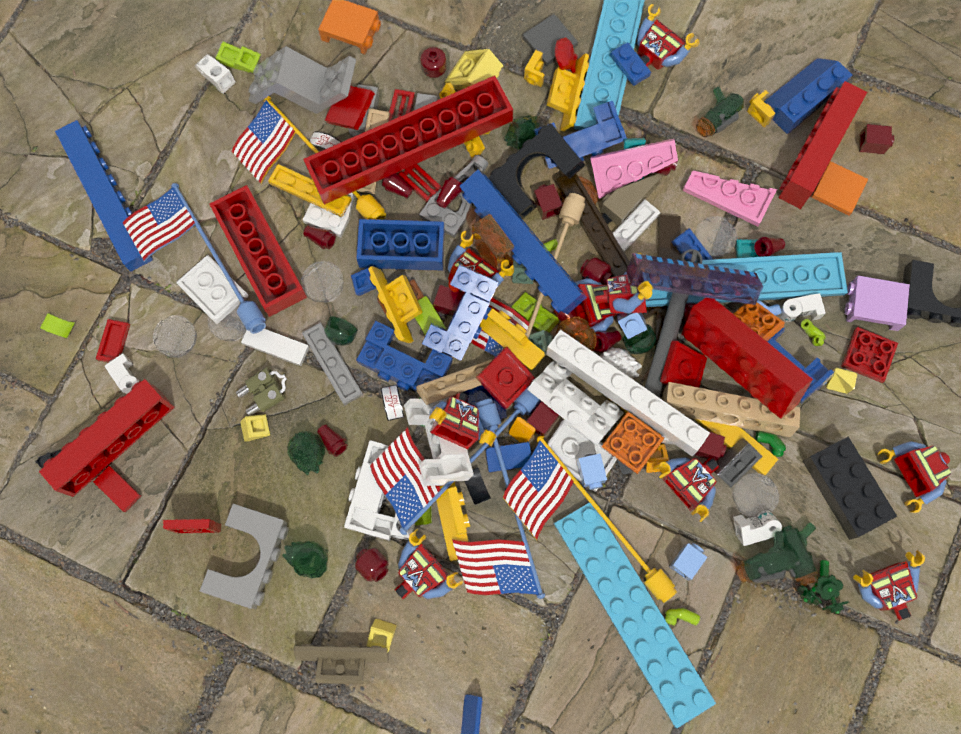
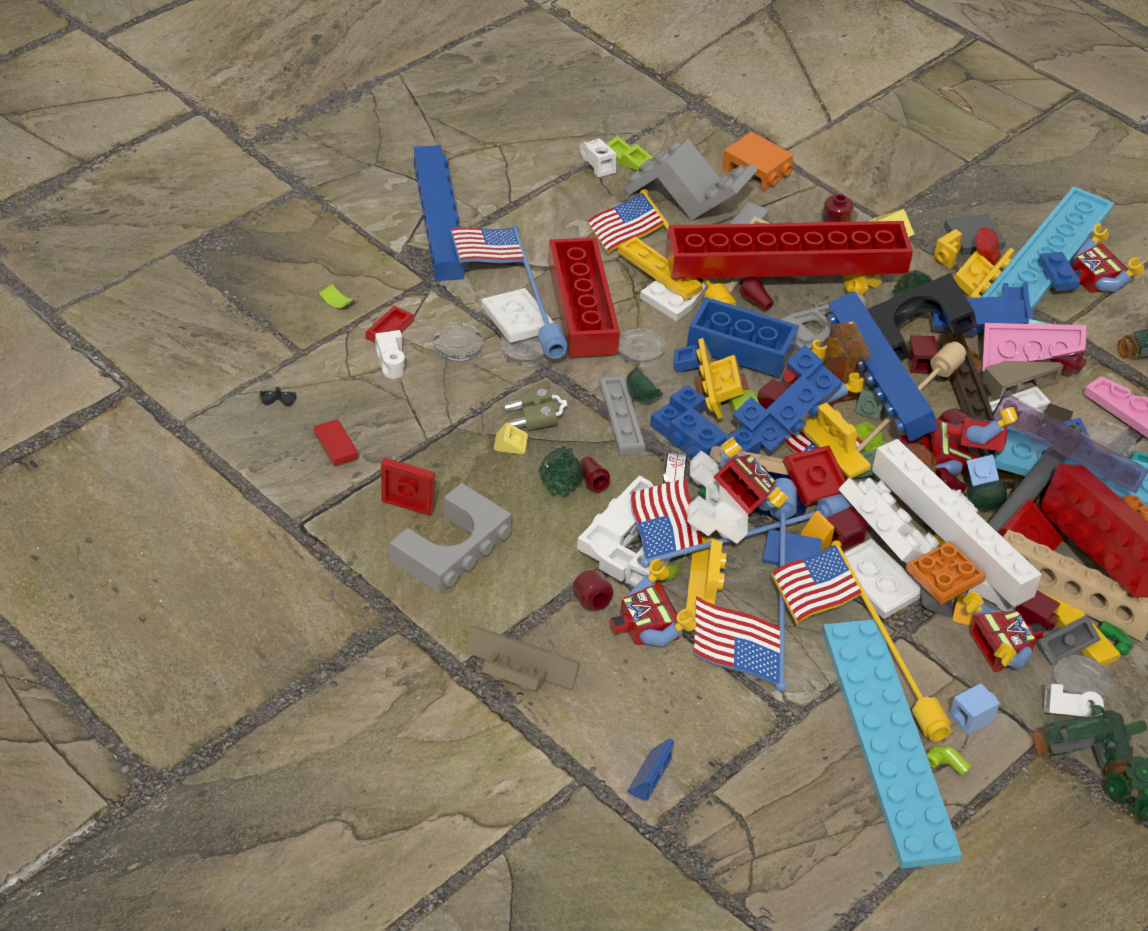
camera: 15 degrees right, 30 degrees down
red brick [38,379,175,497] -> none
white tile [241,329,310,366] -> none
clear green hair [282,541,329,579] -> none
dark red cone [303,225,336,249] -> none
red tile [325,86,375,130] -> none
light yellow slope [367,619,397,652] -> none
red tile [399,164,442,203] -> none
dark red cone [435,176,462,209] -> none
black sticker [465,468,491,505] -> none
light blue brick [577,453,607,490] -> none

